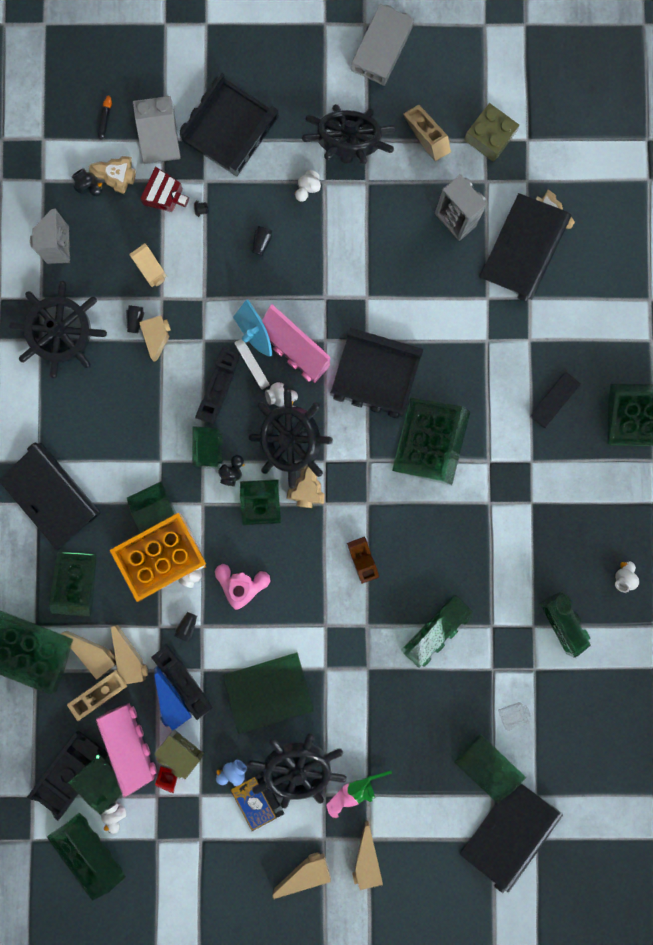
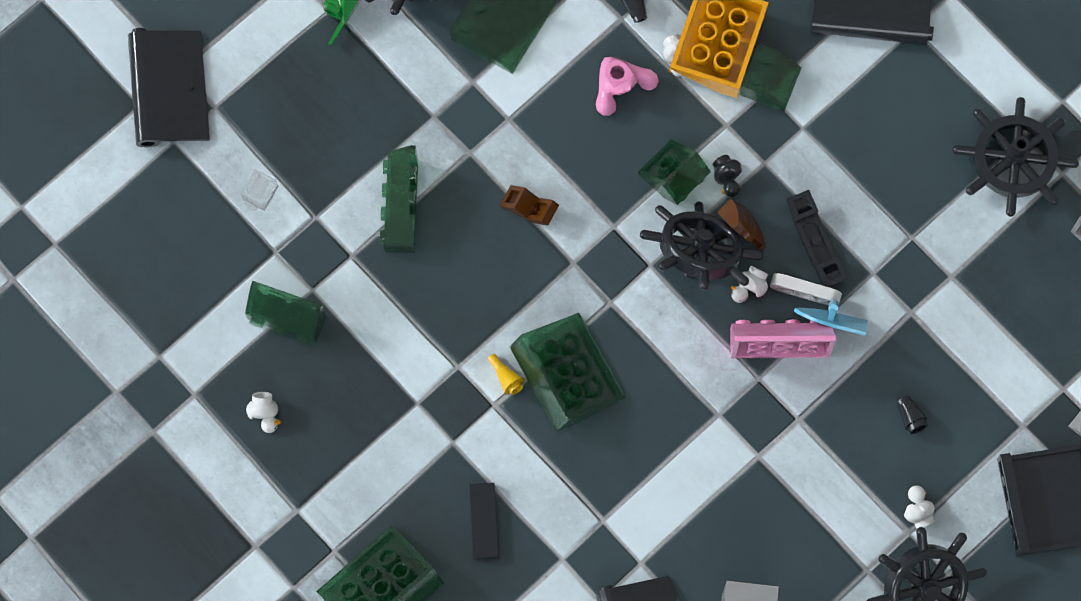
camera: 145 degrees right, 10 degrees down
black cone [126,305,145,334] -> none
tan slope [129,243,167,287] -> none
tan slope [139,315,171,361] -> none
dark red torso [140,167,189,212] -> none
clear green slope [192,427,223,469] -> none
black piece [194,200,208,217] -> none
tan rock [286,467,324,508] -> none
black panel [330,327,423,419] -> none
clear green slope [454,733,526,804] -> none
none -> yellow cone [488,353,525,395]
none -> reddish brown slope [717,198,766,252]

